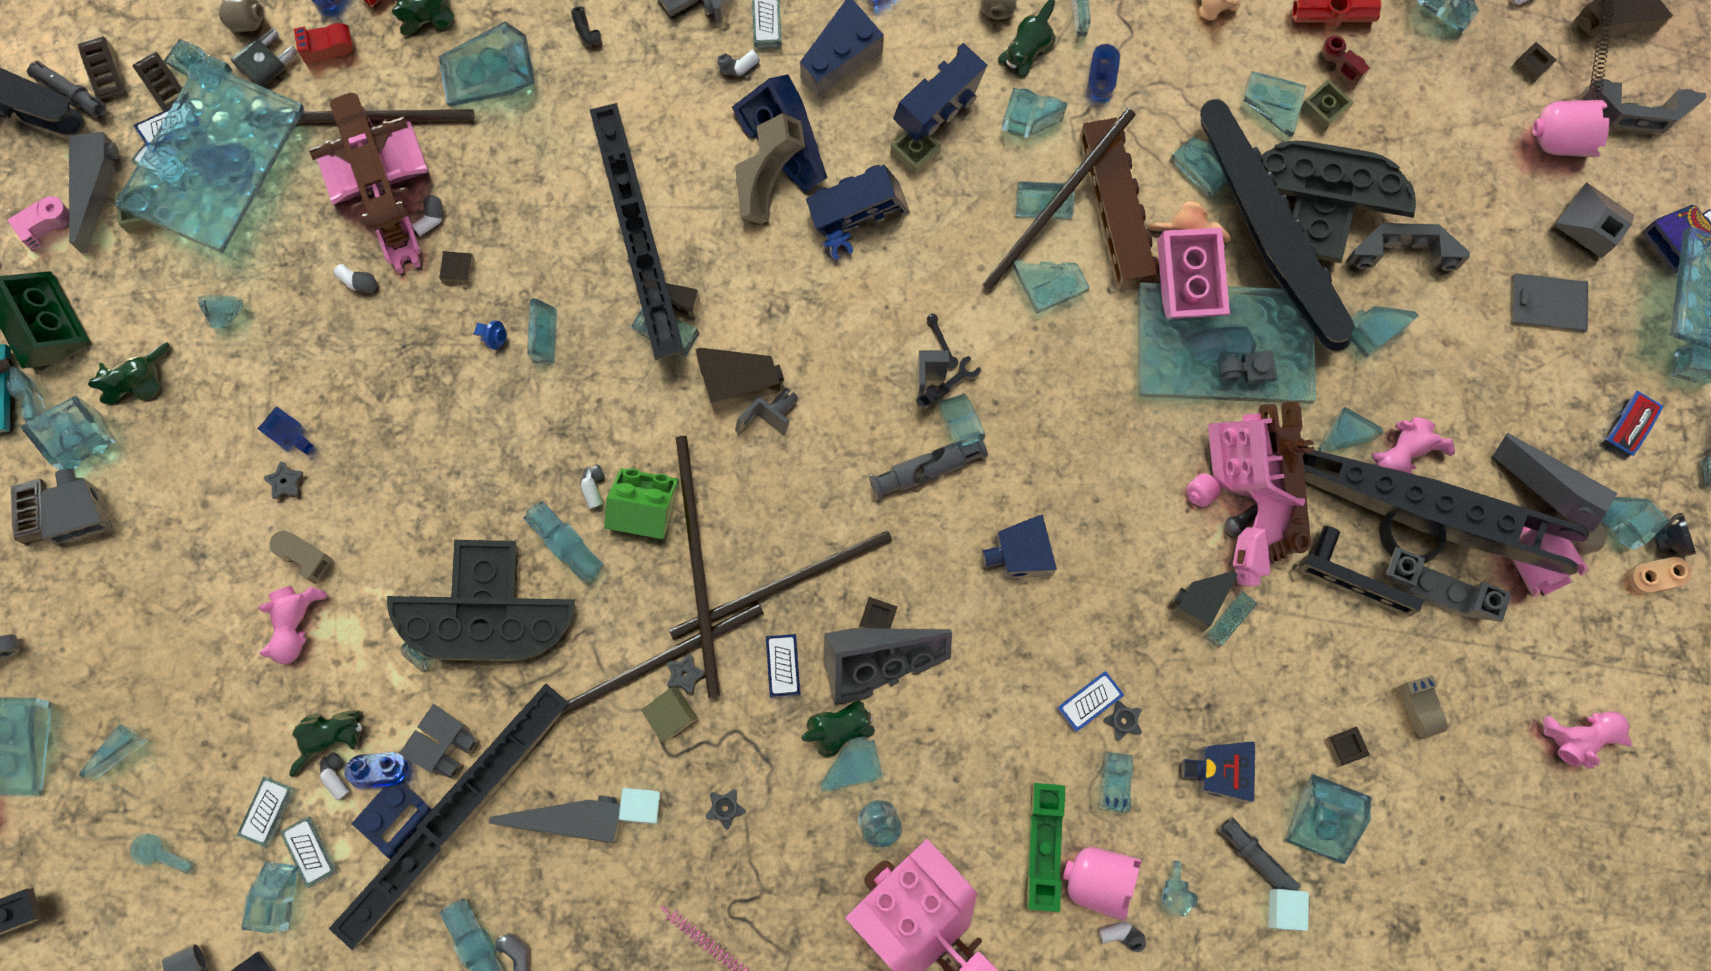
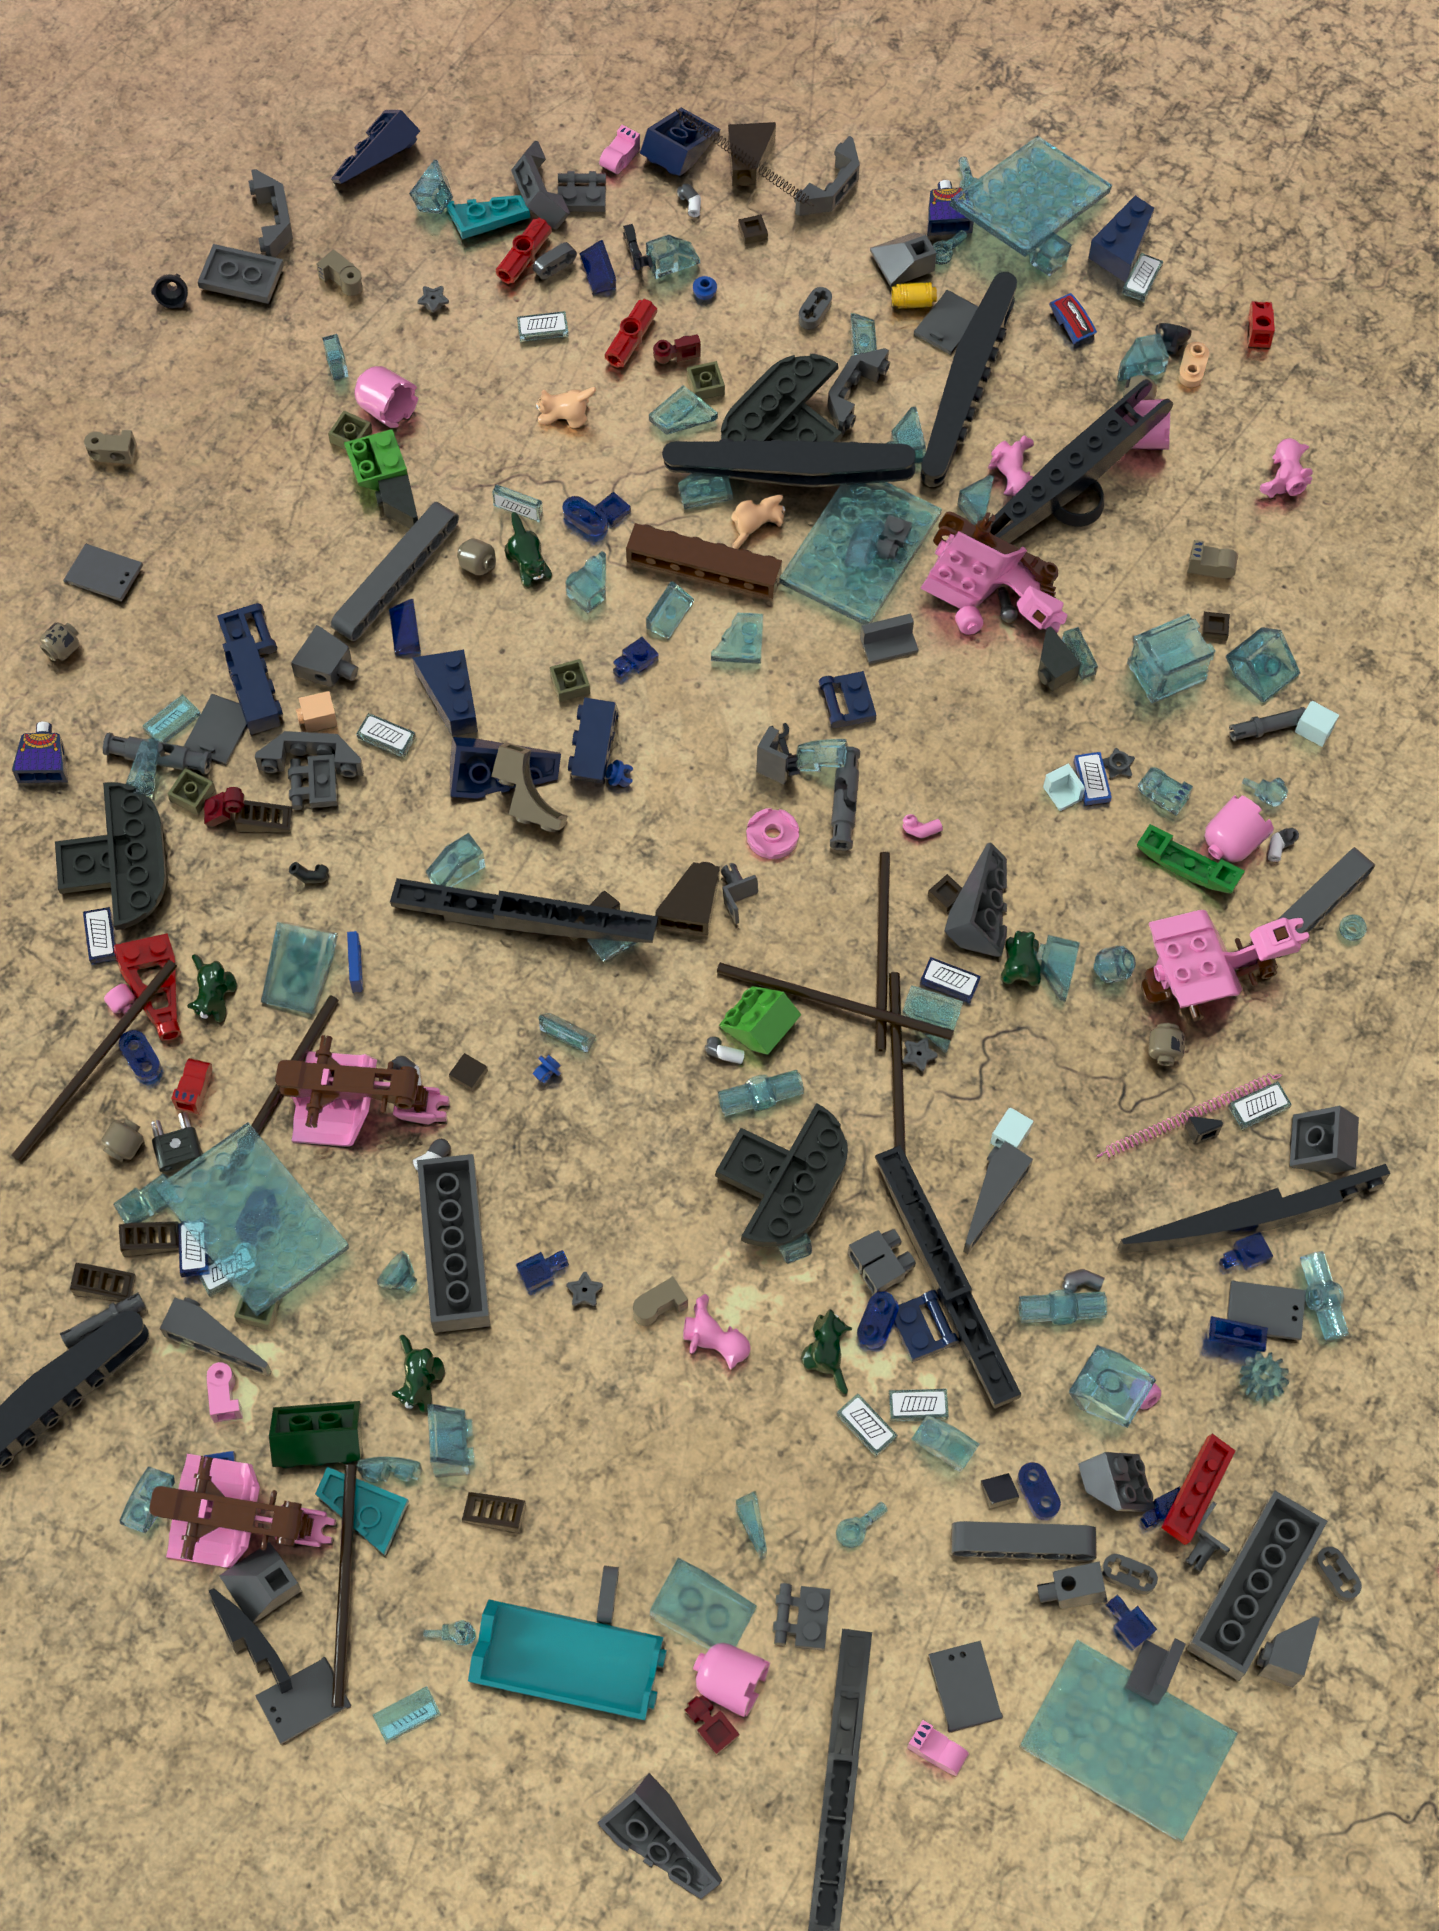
camera: 60 degrees left, 10 degrees down
dark grey torso [41,468,112,545] -> none
white arm [320,752,349,800] -> none
olive piece [641,687,698,742] -> none
dark grey plate [706,789,746,830] -> none
arm [717,50,760,76] -> none
dark blue wedge [893,43,987,142] -> none
black hinge [927,313,958,369] -> none
dark brown piece [982,108,1136,291] -> none
dark blue torso [982,514,1057,578] -> none
bright pink brick [1157,228,1230,319] -> none
dark blue torso [1181,742,1255,804] -> none
black piece [1298,526,1424,616] -> none
dark grey slope [1385,547,1512,622] -> none
dark grey slope [1493,433,1618,532] -> none
bright pink cylinder [1533,100,1609,157] -> none
none -> blue tile [347,931,363,993]
none -> dark grey brick [417,1154,491,1333]
none -> clear light blue slope [426,833,485,887]
none -> clear blue tile [595,491,631,526]
none -> clear blue plate [613,637,659,677]
none -> blue plate [693,276,717,300]
none -> bright pink tile [746,808,799,859]
none -> dark grey plate [772,1583,831,1651]
none -> dark grey beam [798,287,832,330]
none -> dark blue plate [818,671,877,728]
none -> clear light blue slope [850,313,877,356]
none -> dark grey panel [860,613,919,664]
none -> yellow head [891,282,937,309]
none -> bright pink arm [903,814,943,838]
none -> clear light blue wing [903,985,963,1053]
none -> black piece [920,272,1017,487]
none -> clear light blue plate [933,230,967,265]
none -> light aqua panel [1043,763,1085,811]
none -> clear light blue container [1127,614,1215,703]
none -> dark tan head [1149,1023,1185,1066]

